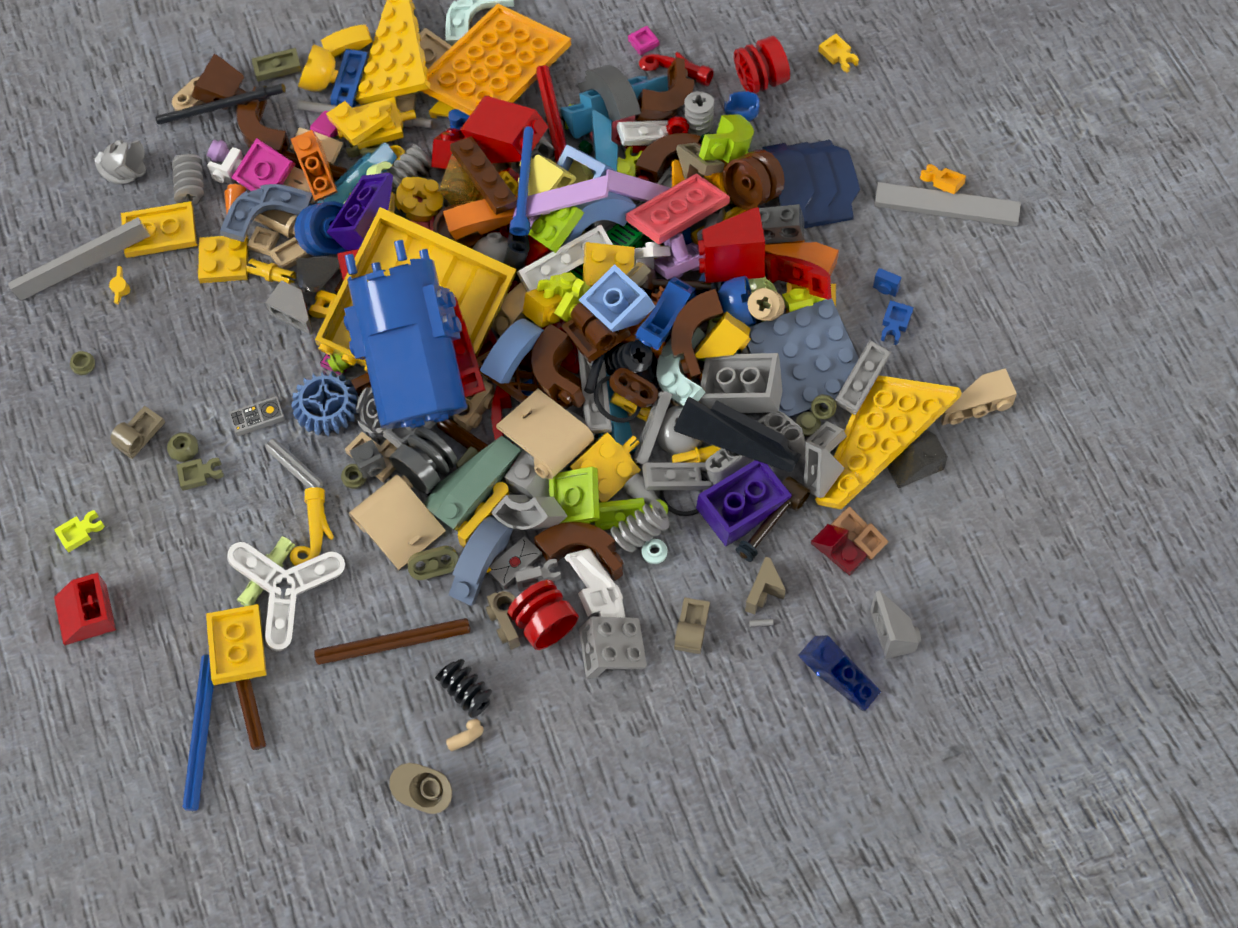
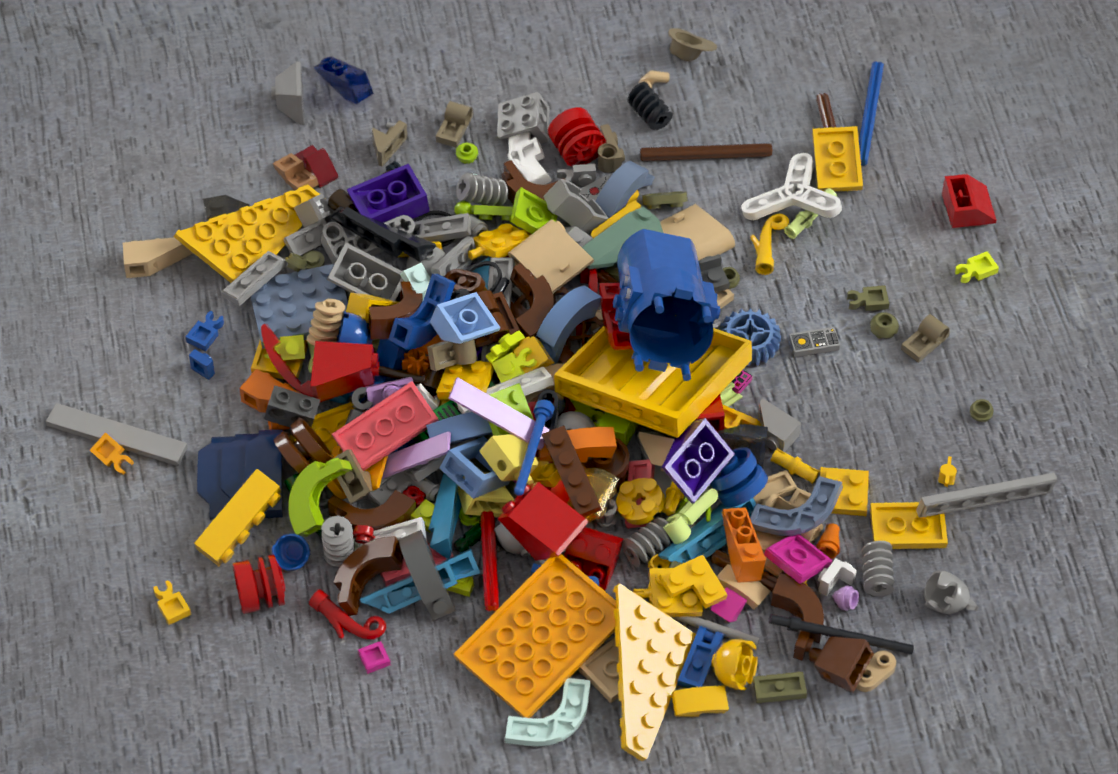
camera: 175 degrees left, 10 degrees down
light grey axle [265,438,324,488] -> none
none -> yellow brick [194,469,281,567]
none -> lime plate [456,143,478,164]

